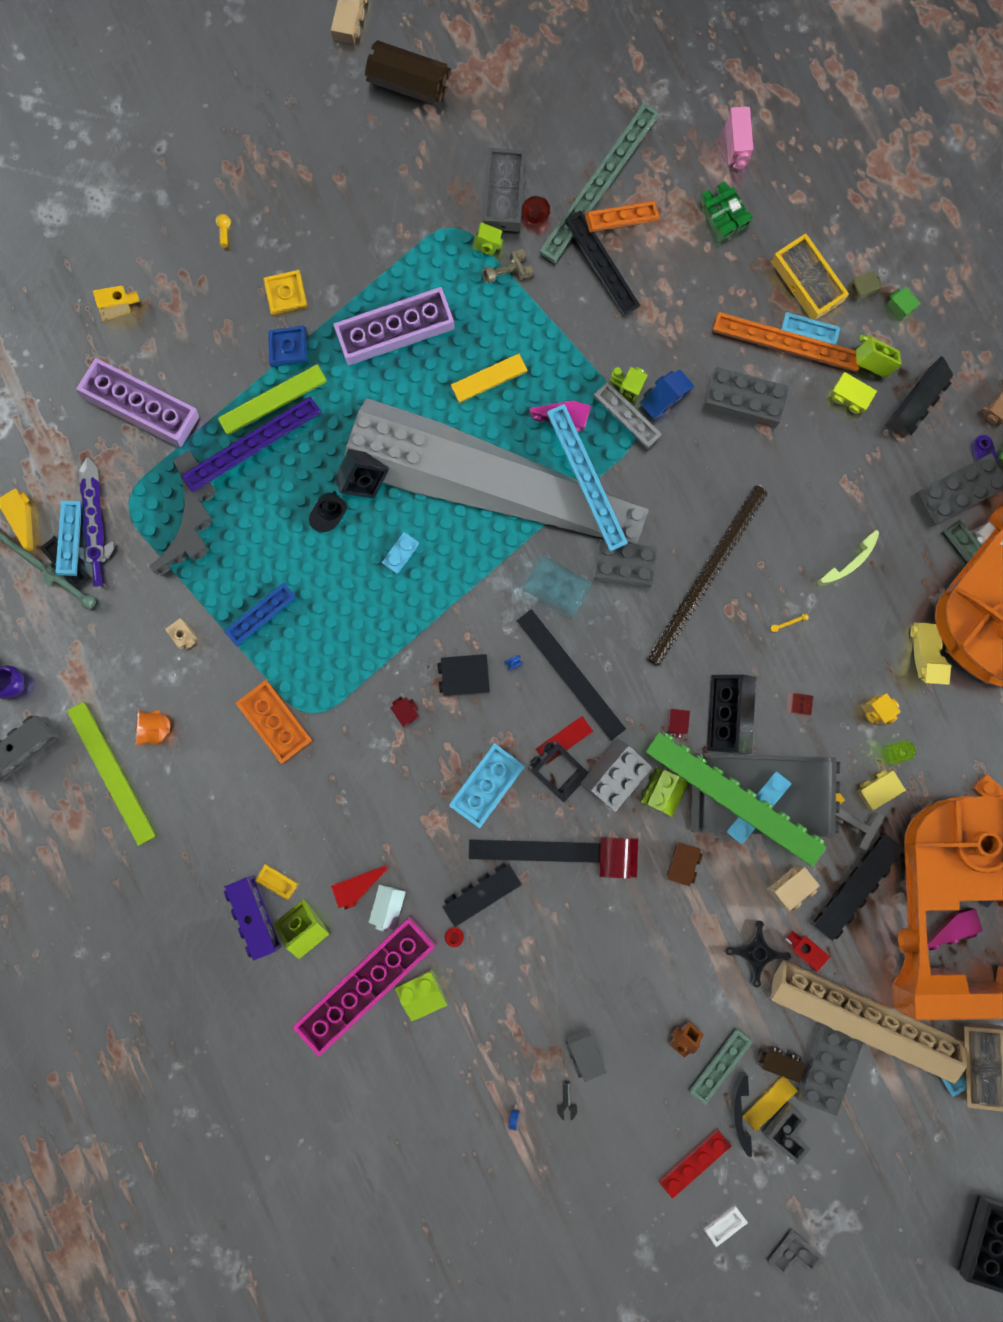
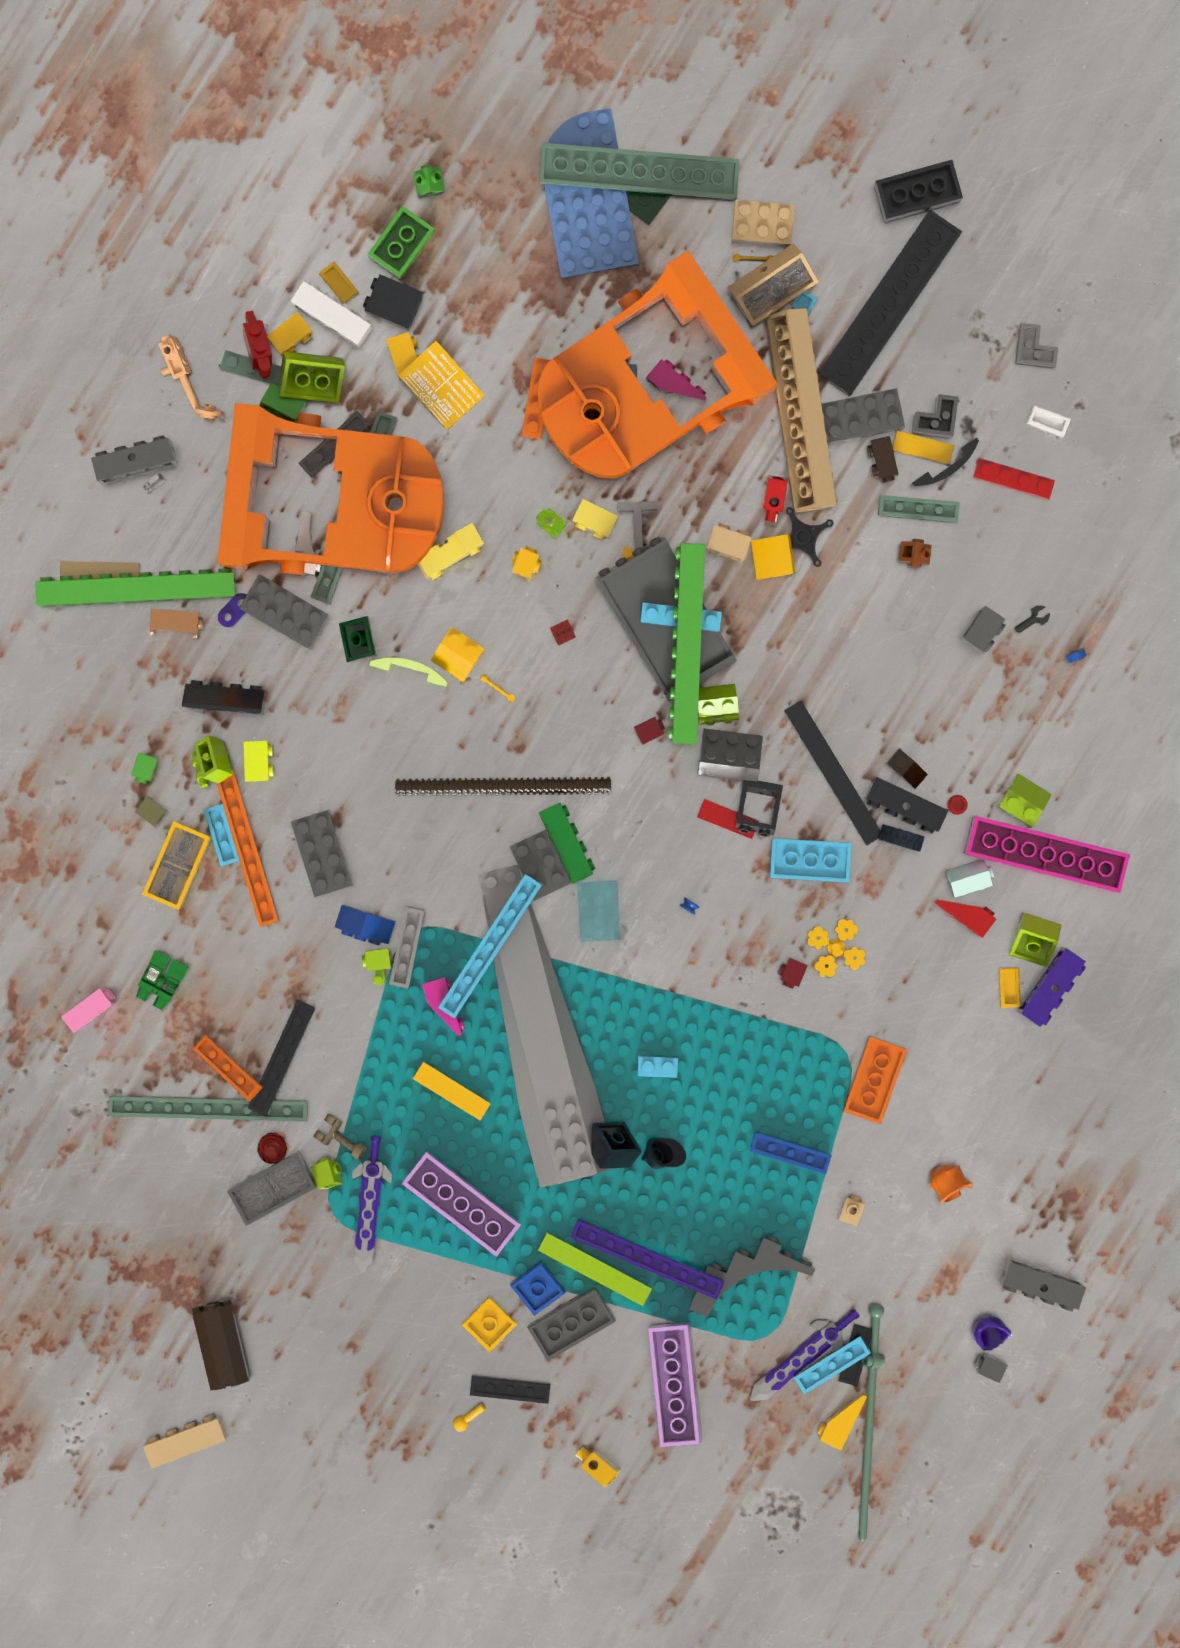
camera: 125 degrees left, 5 degrees up
lime tile [67,701,157,846] -> none
black brick [437,654,490,697] -> none
black tile [516,609,626,741] -> none
dark red brick [600,837,638,878] -> none
reddish brown brick [665,841,703,887] -> none
black slope [707,675,757,754] -> none
black brick [810,833,904,941] -> none
none -> dark green slope [339,616,377,662]
none -> sword [352,1135,392,1273]
none -> yellow slope [430,626,485,682]
none -> black tile [470,1375,551,1404]
none -> dark grey tile [527,1287,616,1361]
none -> green brick [538,803,595,884]
none -> yellow tile [751,534,796,580]
none -> yellow plant [807,919,866,977]
none -> black plate [818,210,963,396]
none -> black wheel [879,824,925,852]
none -> dark brown slope [885,748,928,789]

